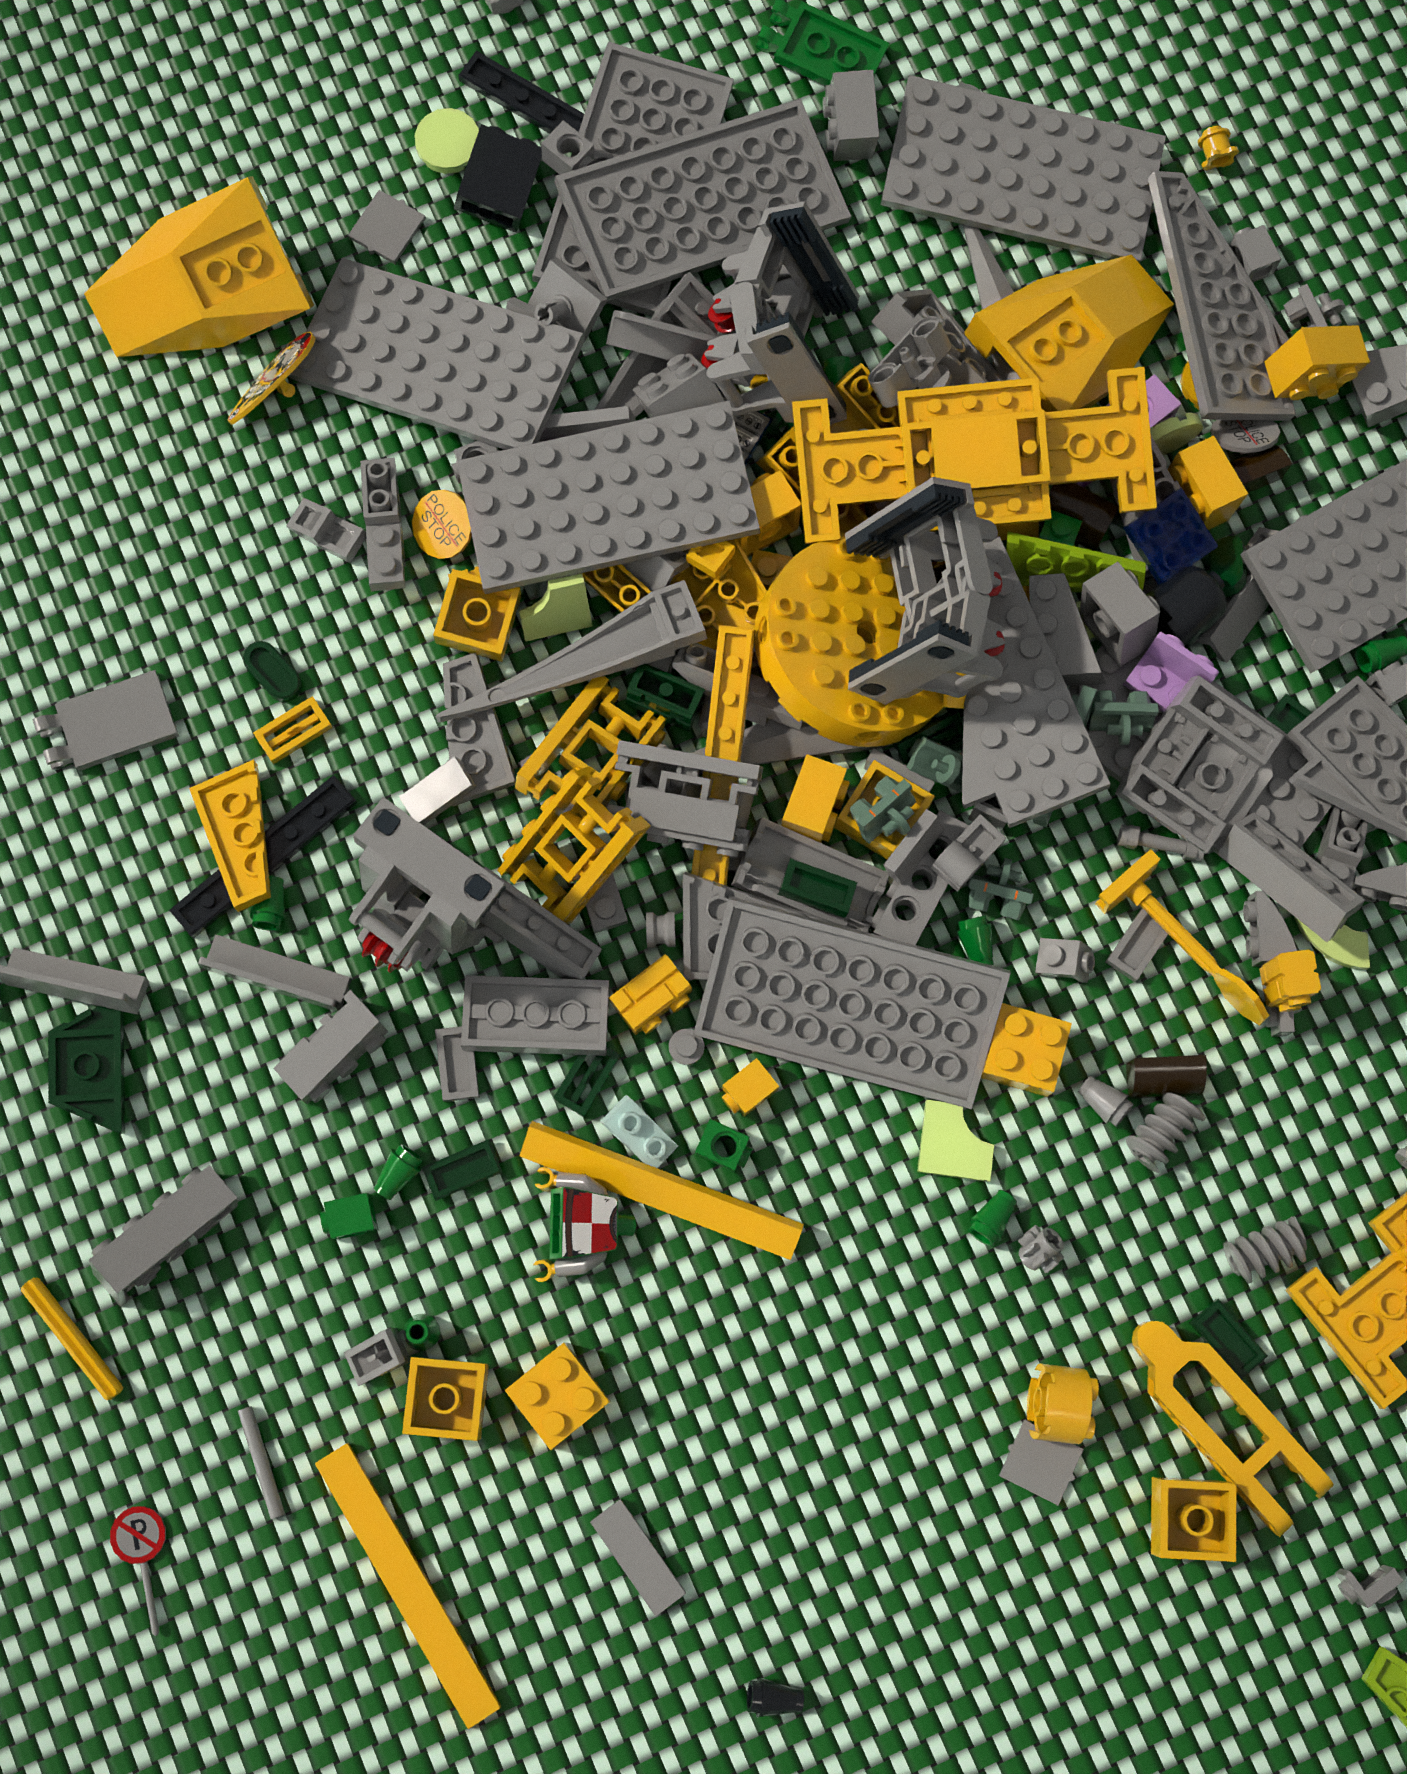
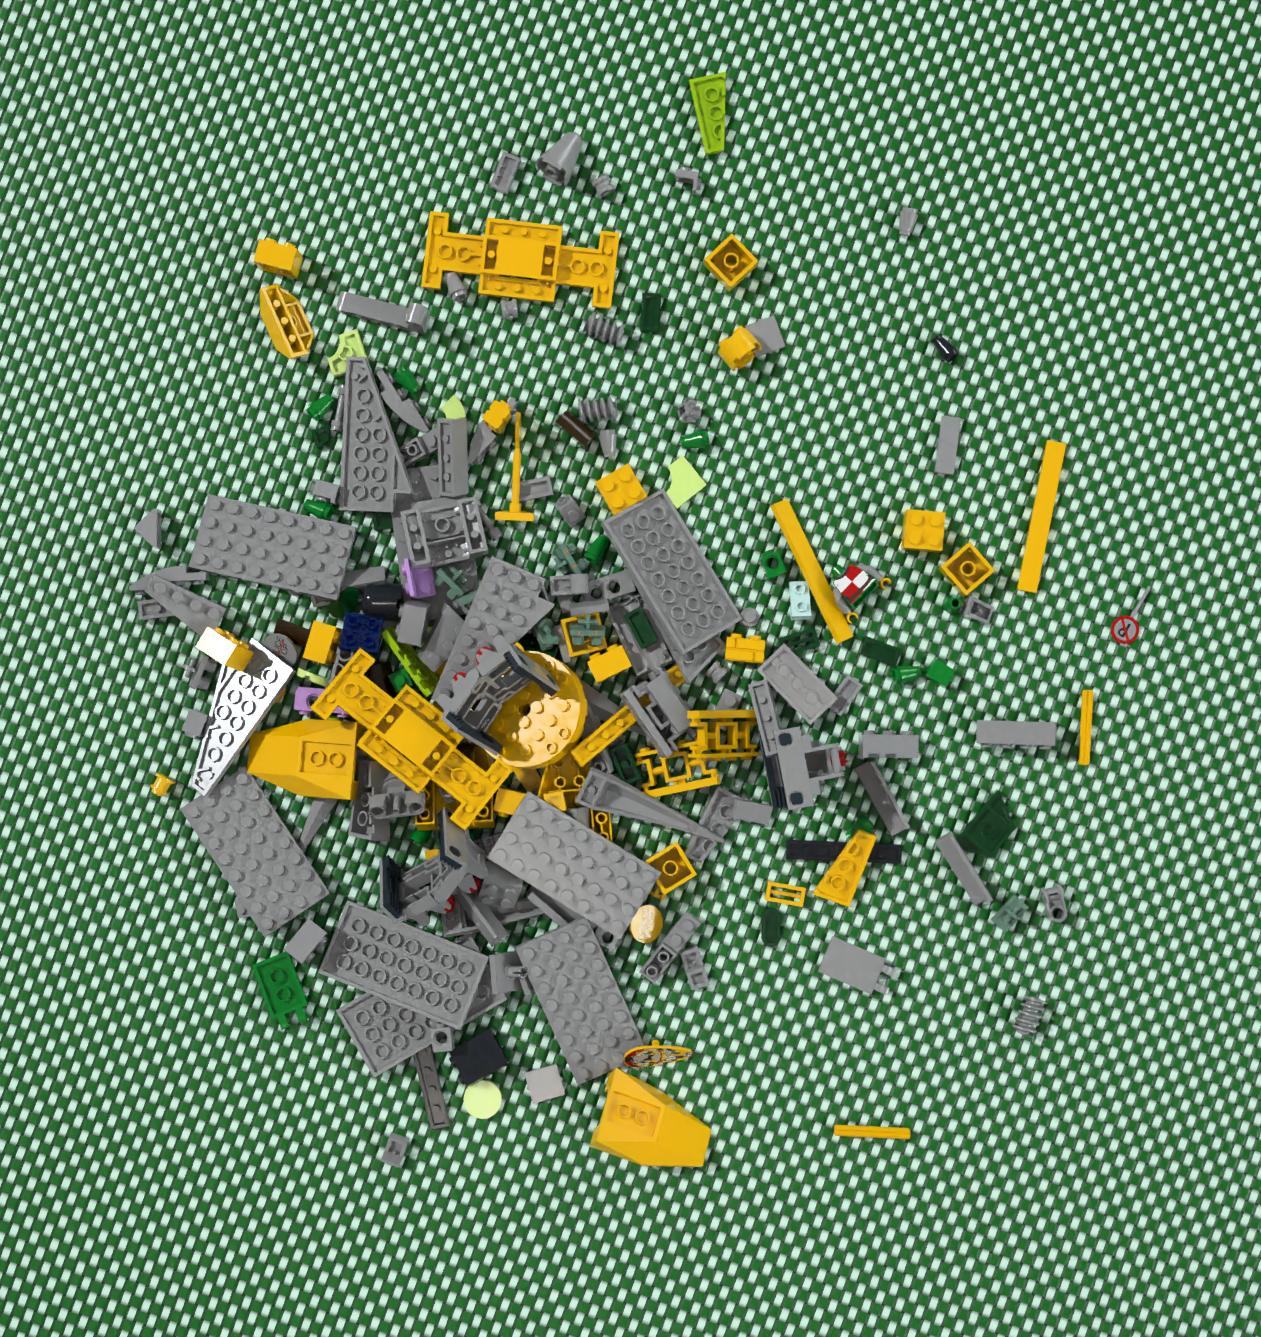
camera: 135 degrees left, 10 degrees up
light grey bar [238,1406,285,1519] -> none
yellowish green tile [519,573,593,641] -> none
yellow brick [721,1058,779,1117] -> none
yellow piece [1132,1321,1334,1537] -> none

